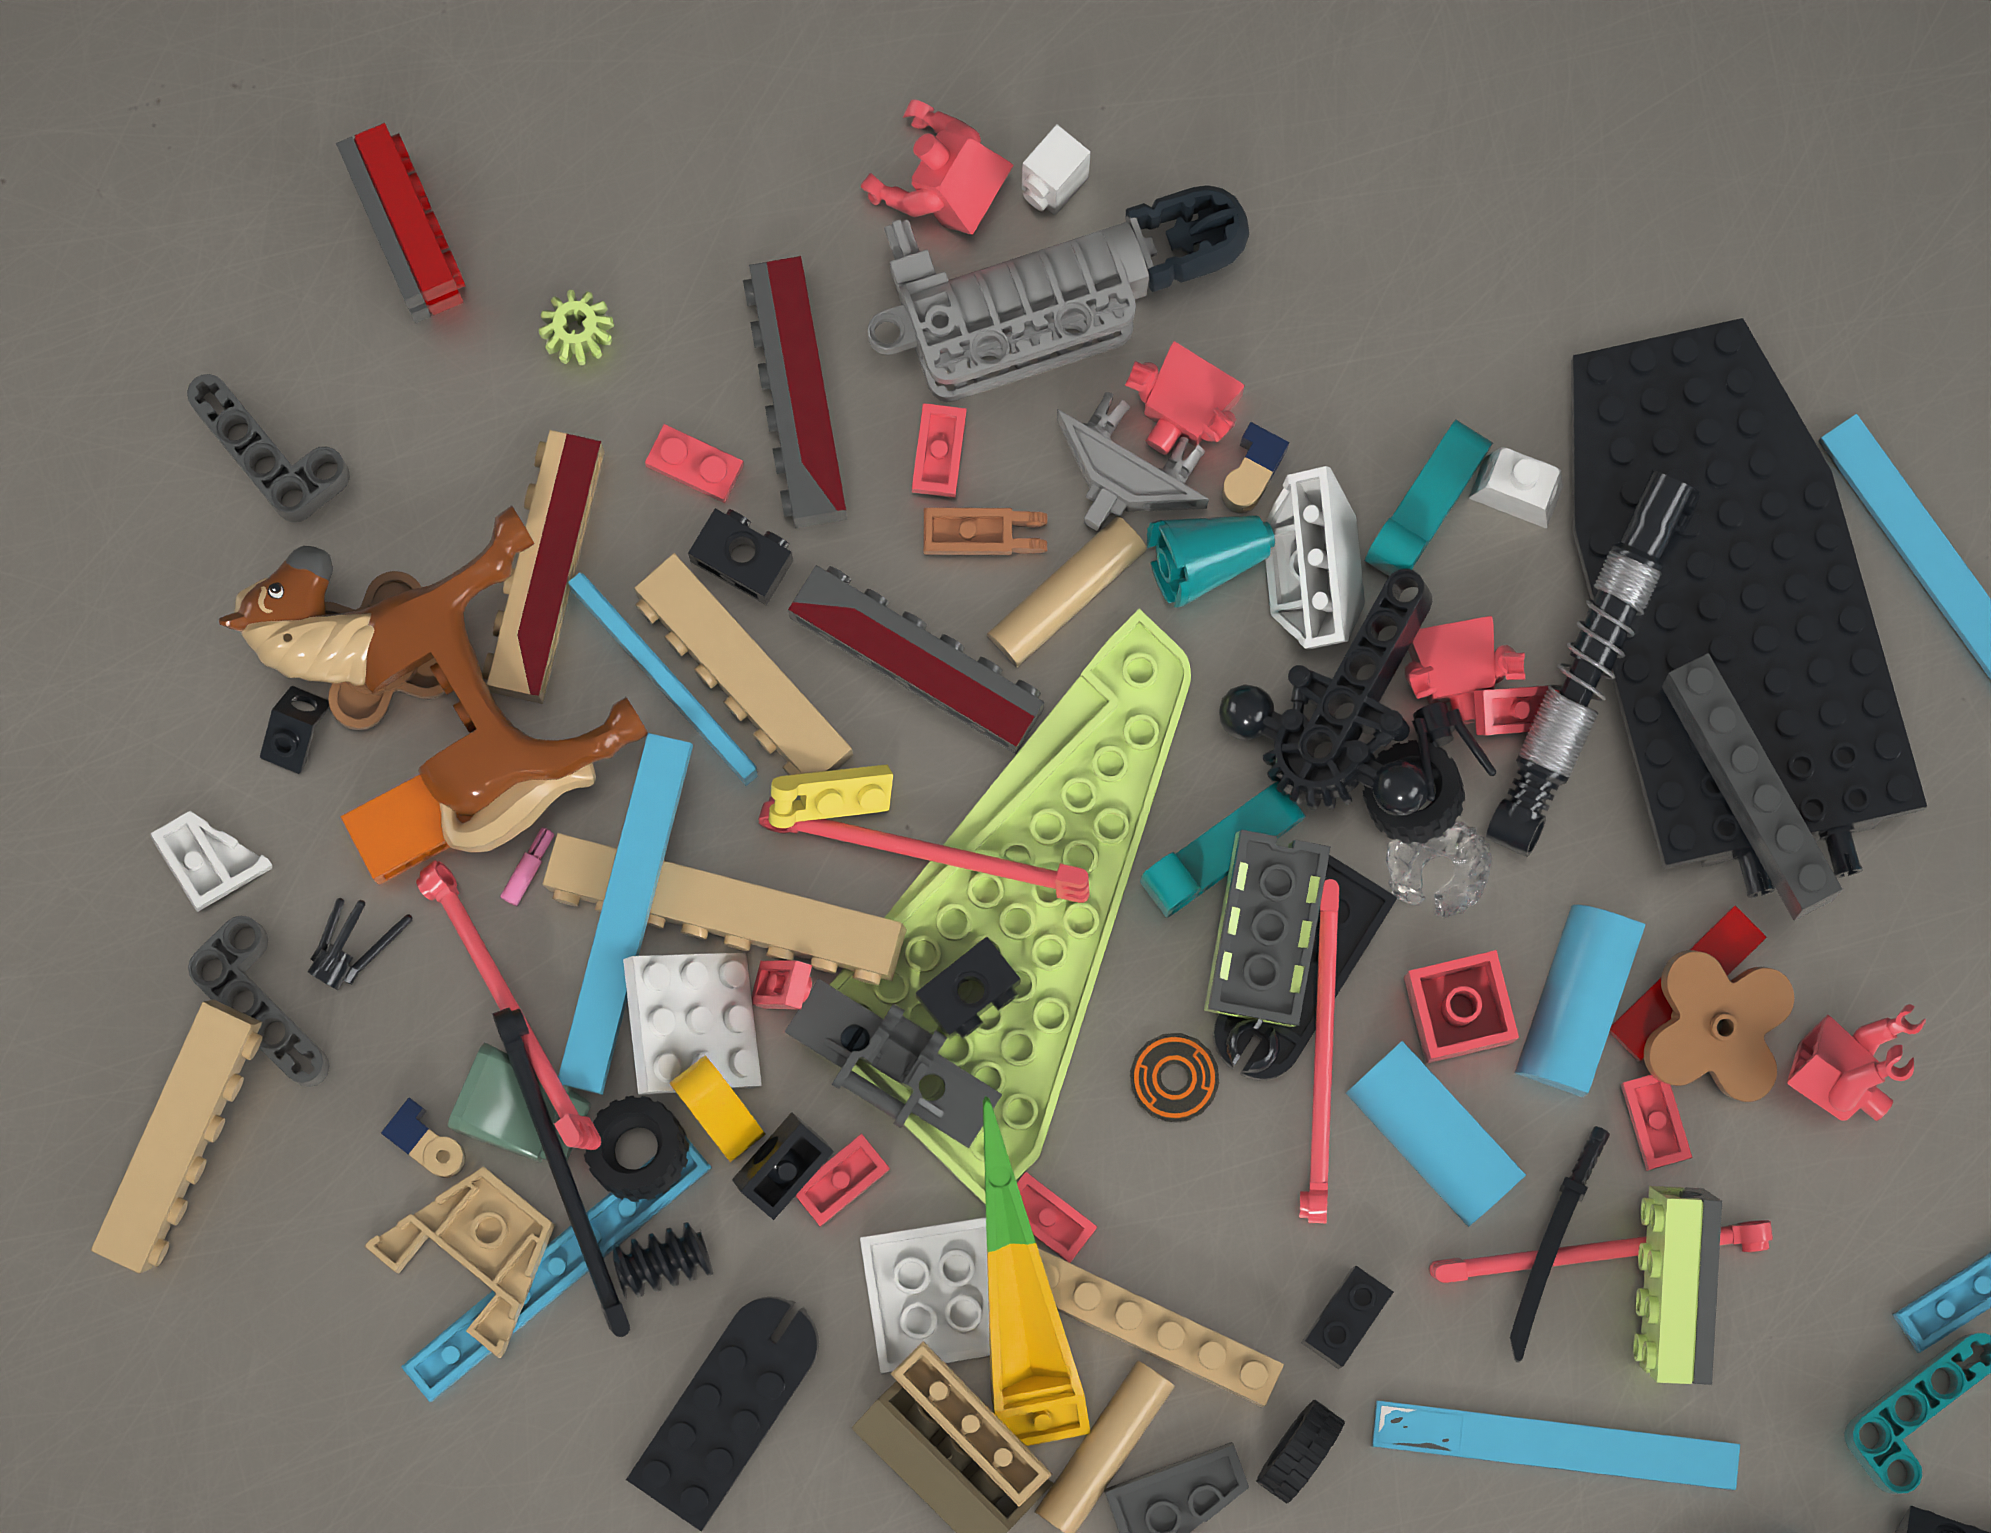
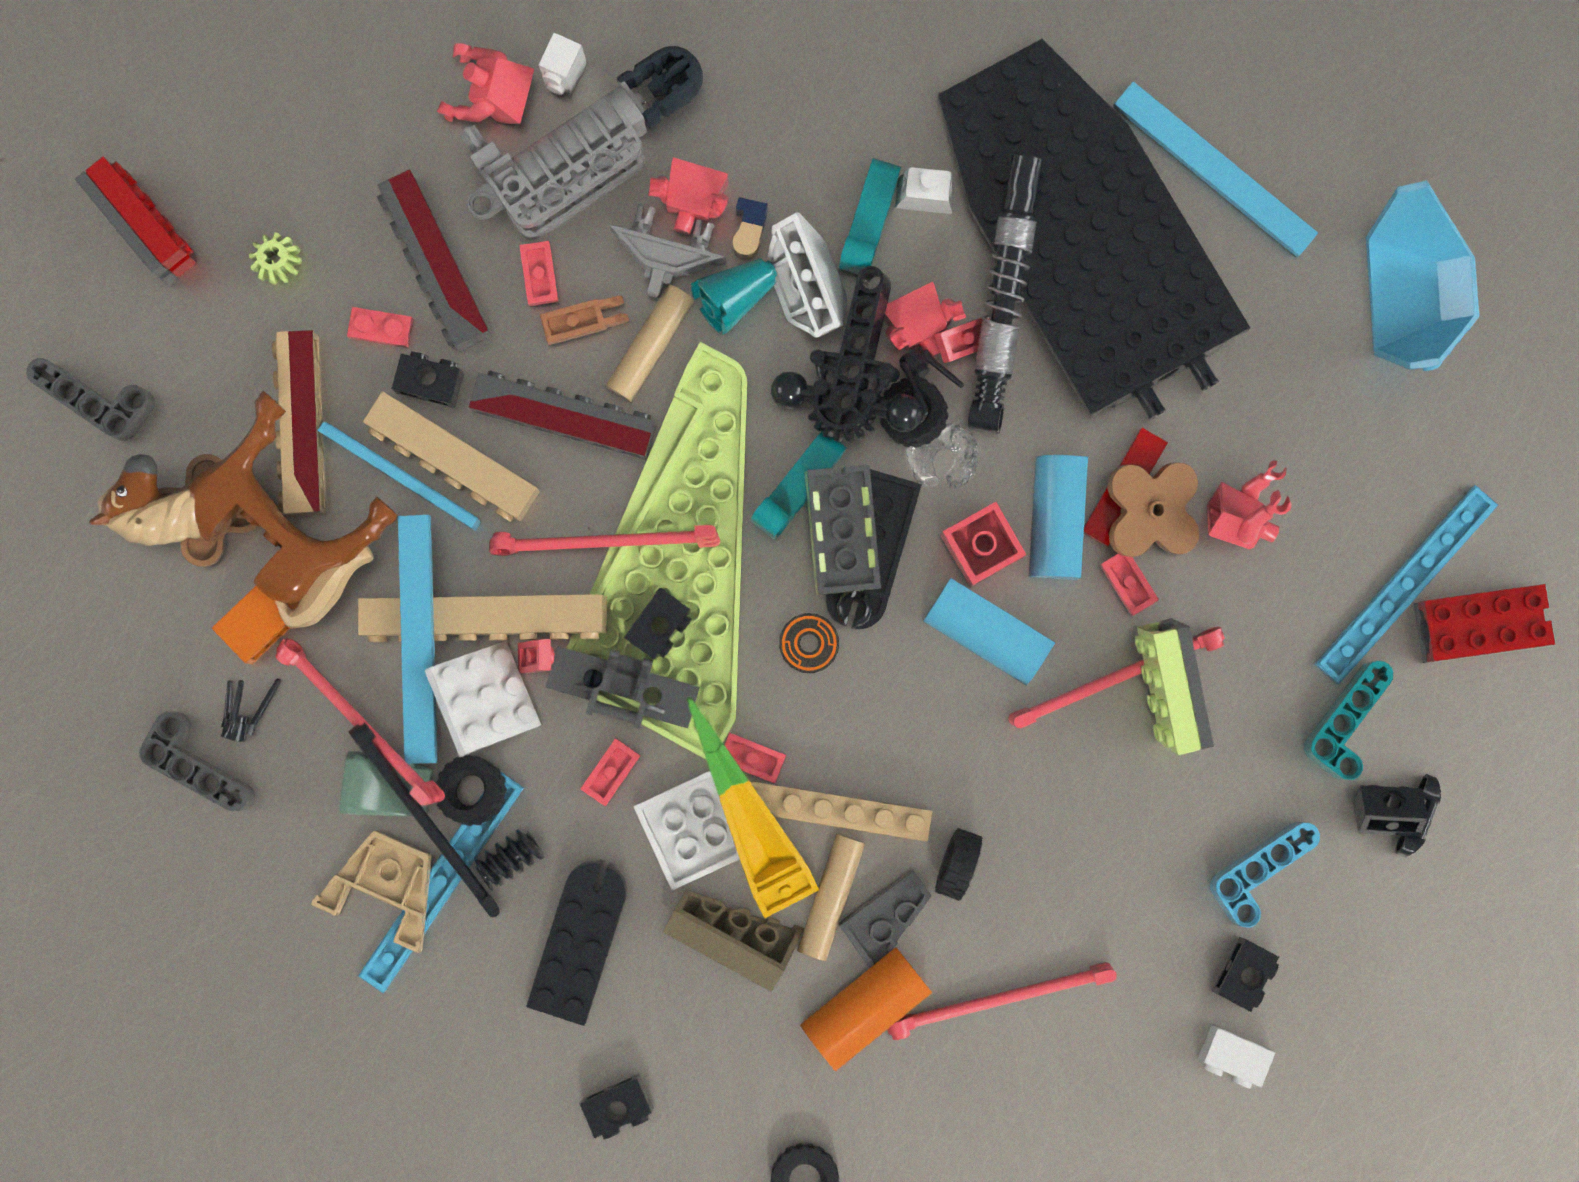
camera: 20 degrees left, 5 degrees up
tan brick [90,999,262,1274] -> none
white wing [150,811,272,912] -> none
black bracket [260,686,330,774] -> none
leg [381,1097,466,1178] -> none
bright pink pin [500,827,554,906] -> none
yellow beam [669,1055,766,1163] -> none
black brick [732,1112,834,1220] -> none
light yellow plate [768,764,893,828] -> none
tan brick [891,1341,1053,1507] -> none
coral hinge [1299,879,1339,1224] -> none
black brick [1301,1266,1394,1369] -> none
medium azure tile [1371,1401,1740,1490] -> none
black sword [1510,1126,1610,1363] -> none
dark grey brick [1662,653,1842,921] -> none

